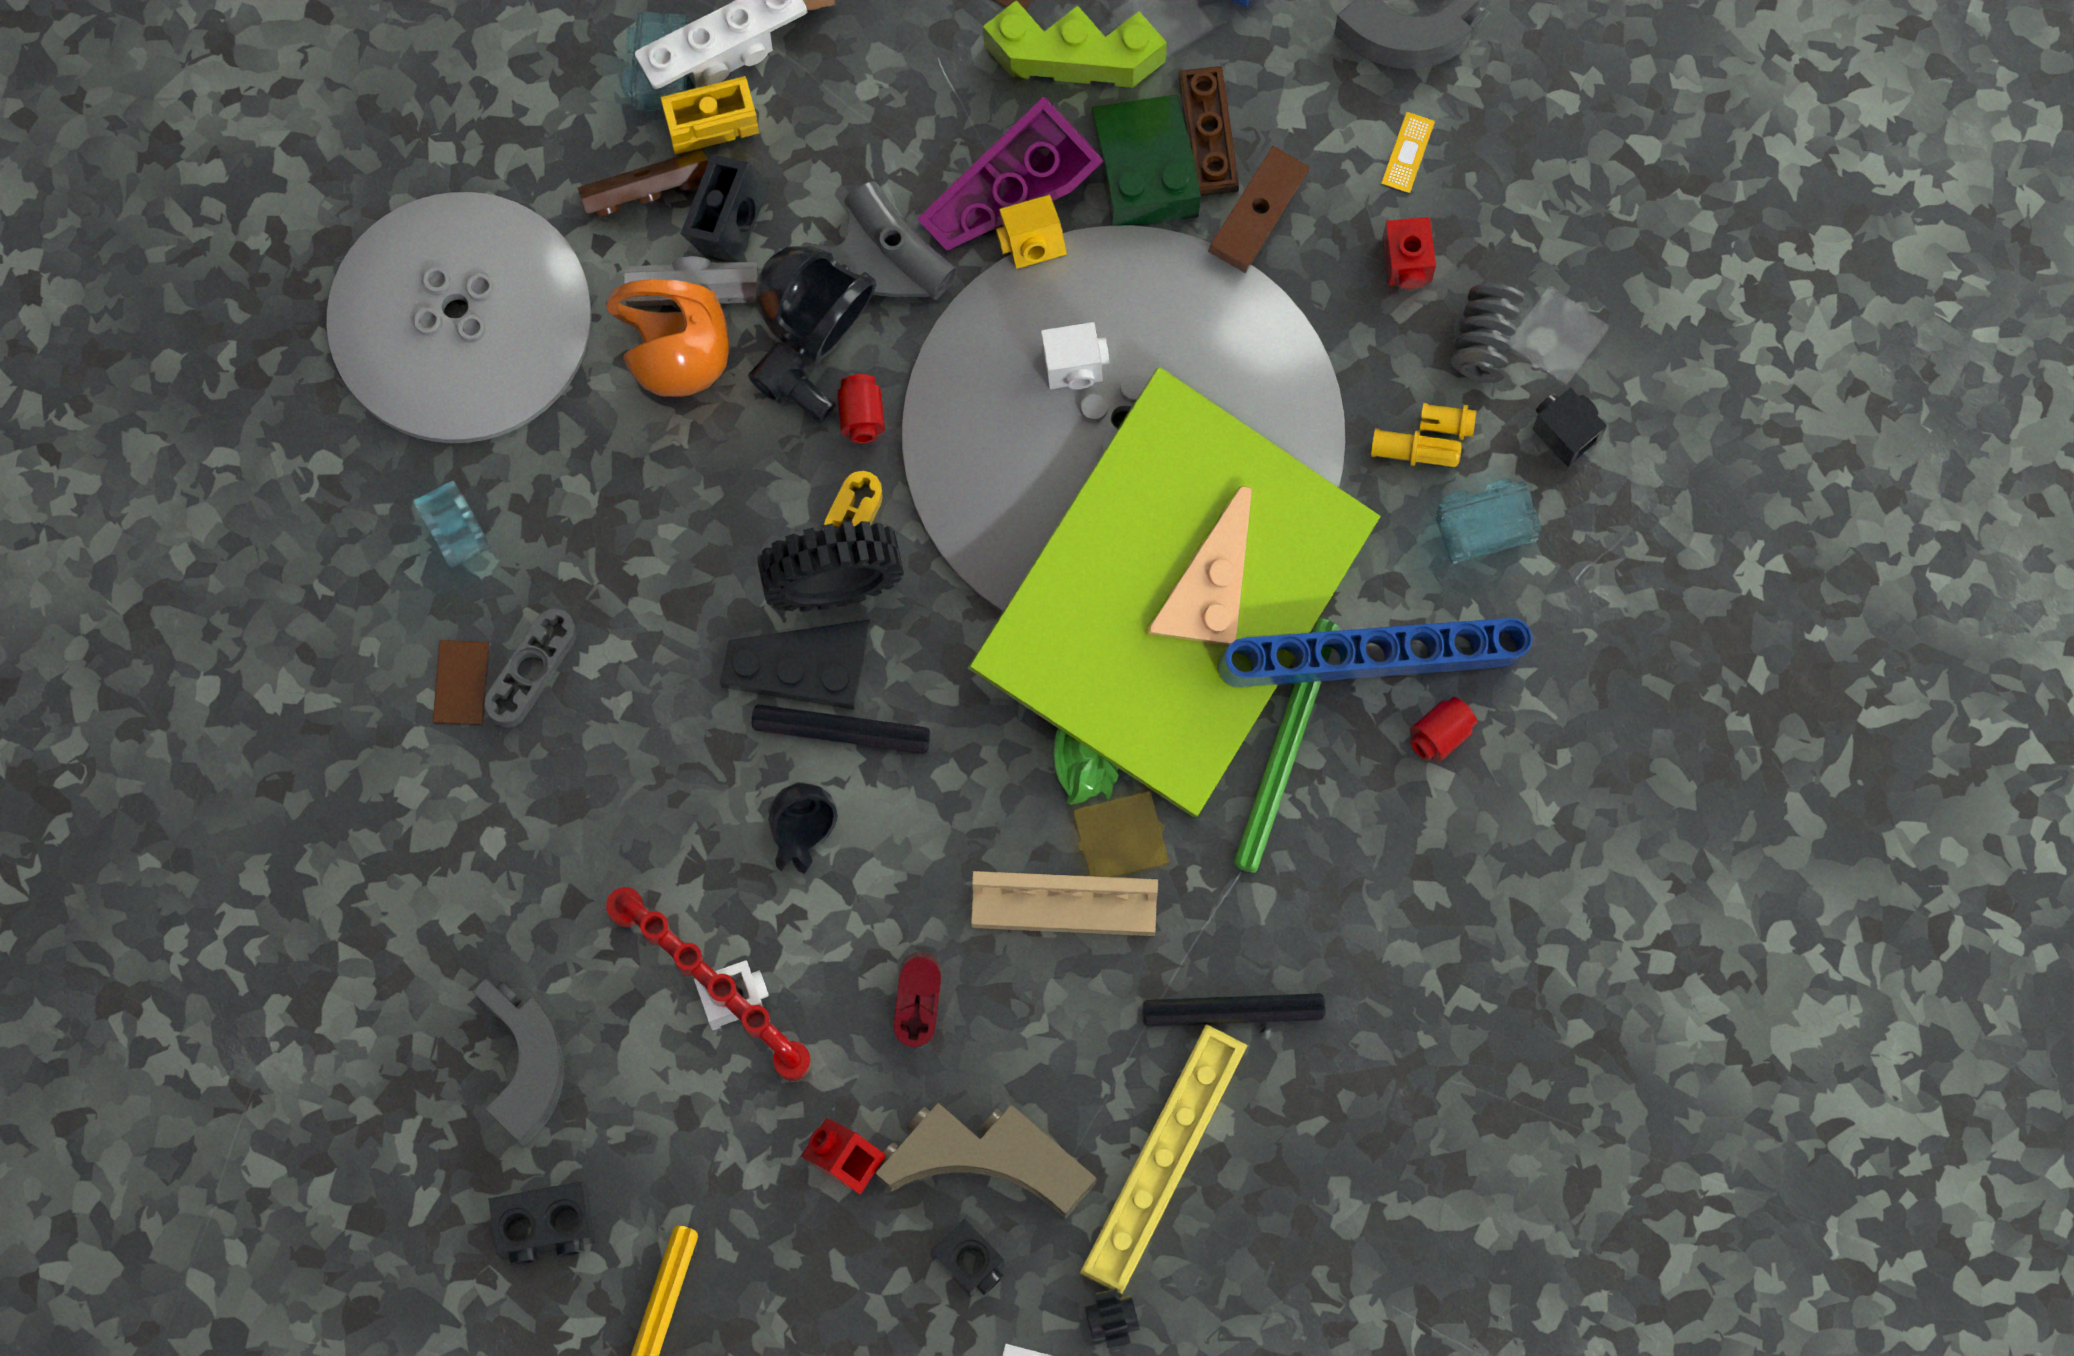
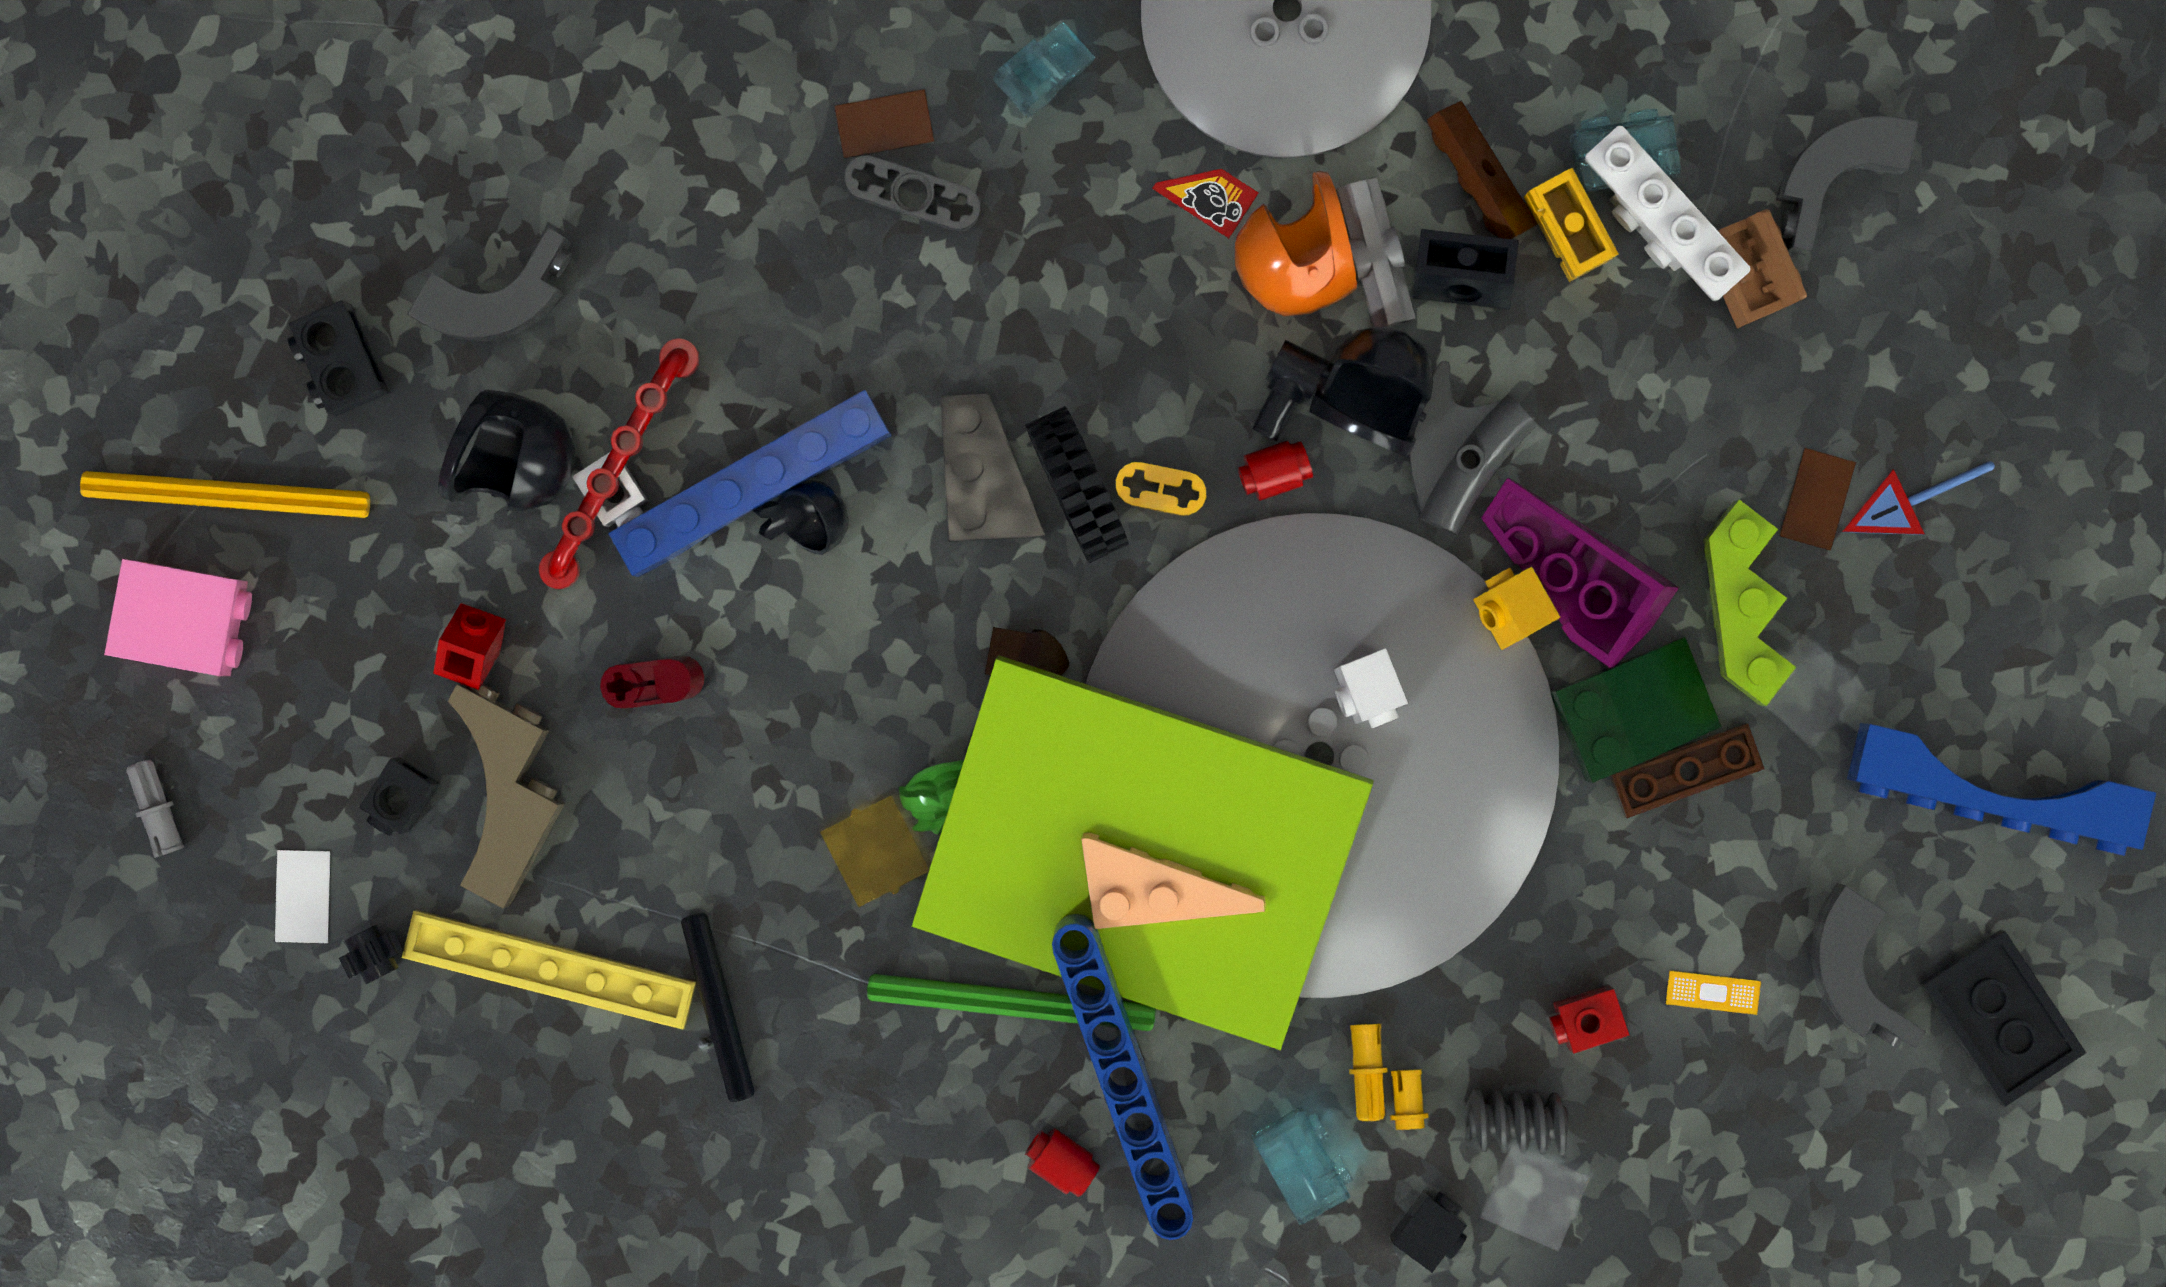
camera: 75 degrees right, 15 degrees up
black axle [751,704,931,753] -> none
tan fence [971,871,1158,936] -> none
reddish brown tile [1208,146,1310,273] -> none
none -> black piece [438,389,575,511]
none -> blue arch [608,390,892,577]
none -> dark brown tile [985,627,1070,676]
none -> sticker [1152,169,1259,239]

